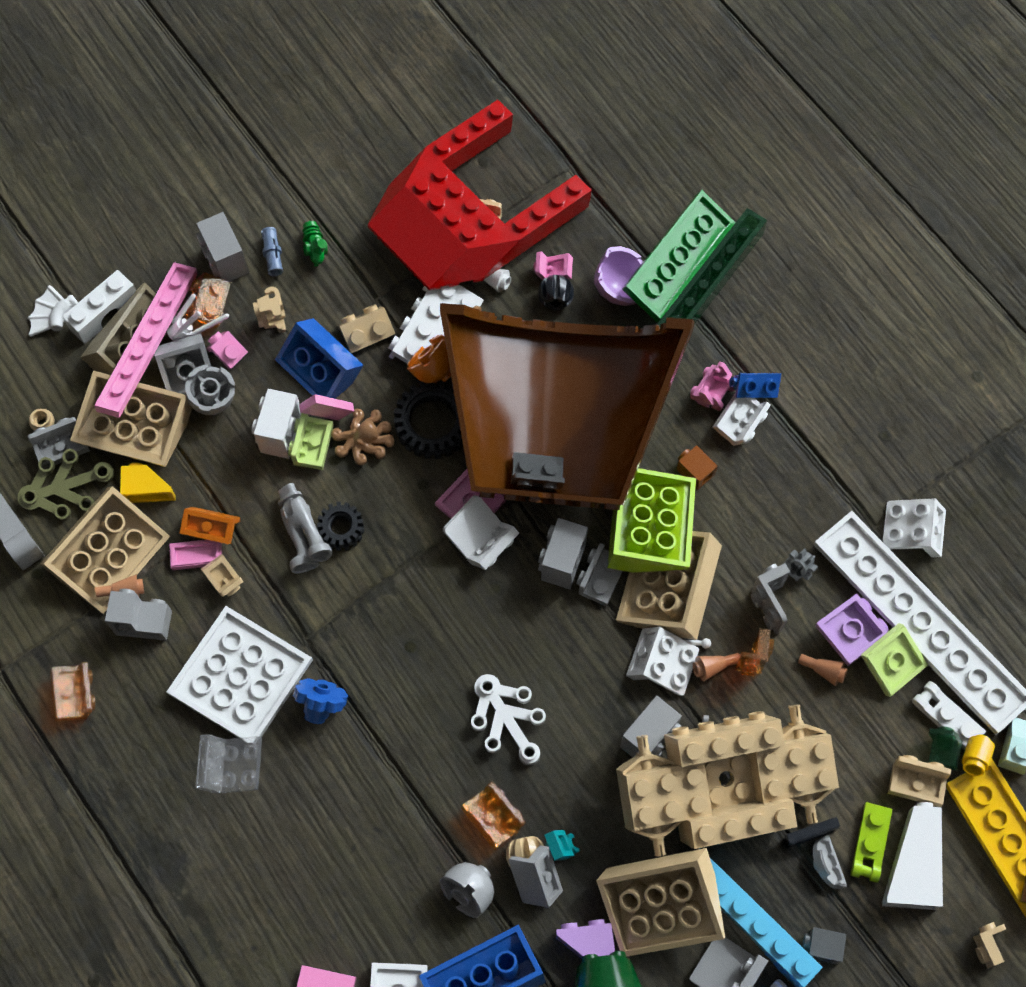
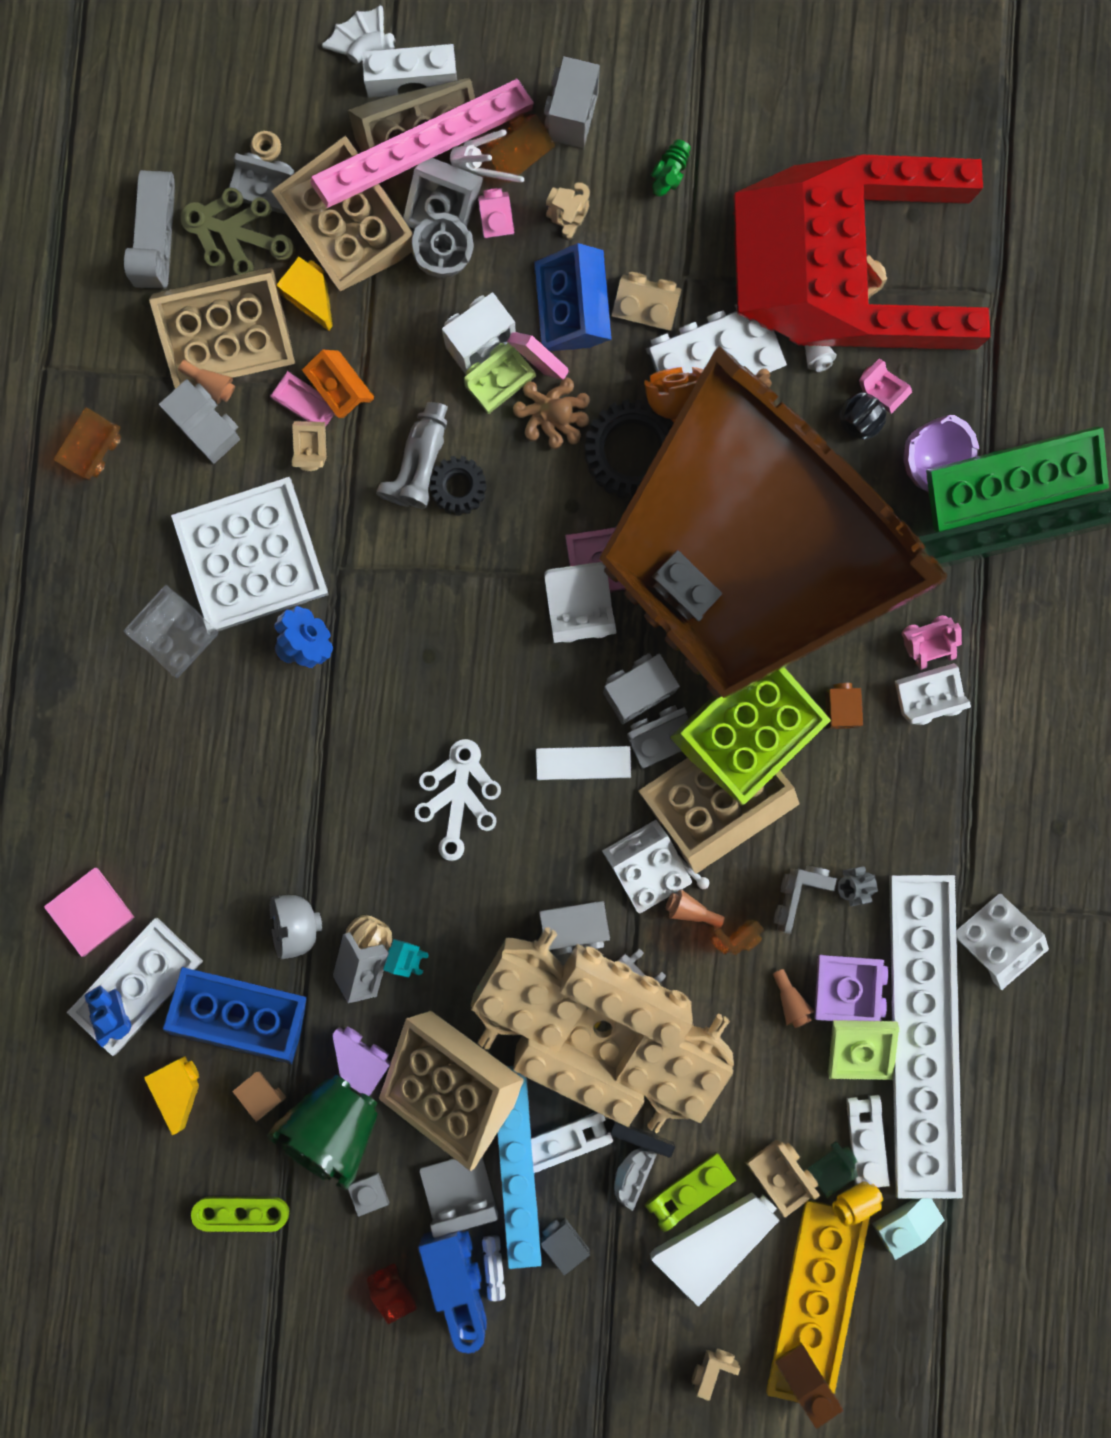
camera: 40 degrees right, 15 degrees up
sand blue pin [261,227,283,276] -> none
clear orange bracket [461,782,526,850] -> none
blue hinge [729,373,781,398] -> none
none -> white plate [531,1112,614,1173]
none -> white tile [536,746,631,780]

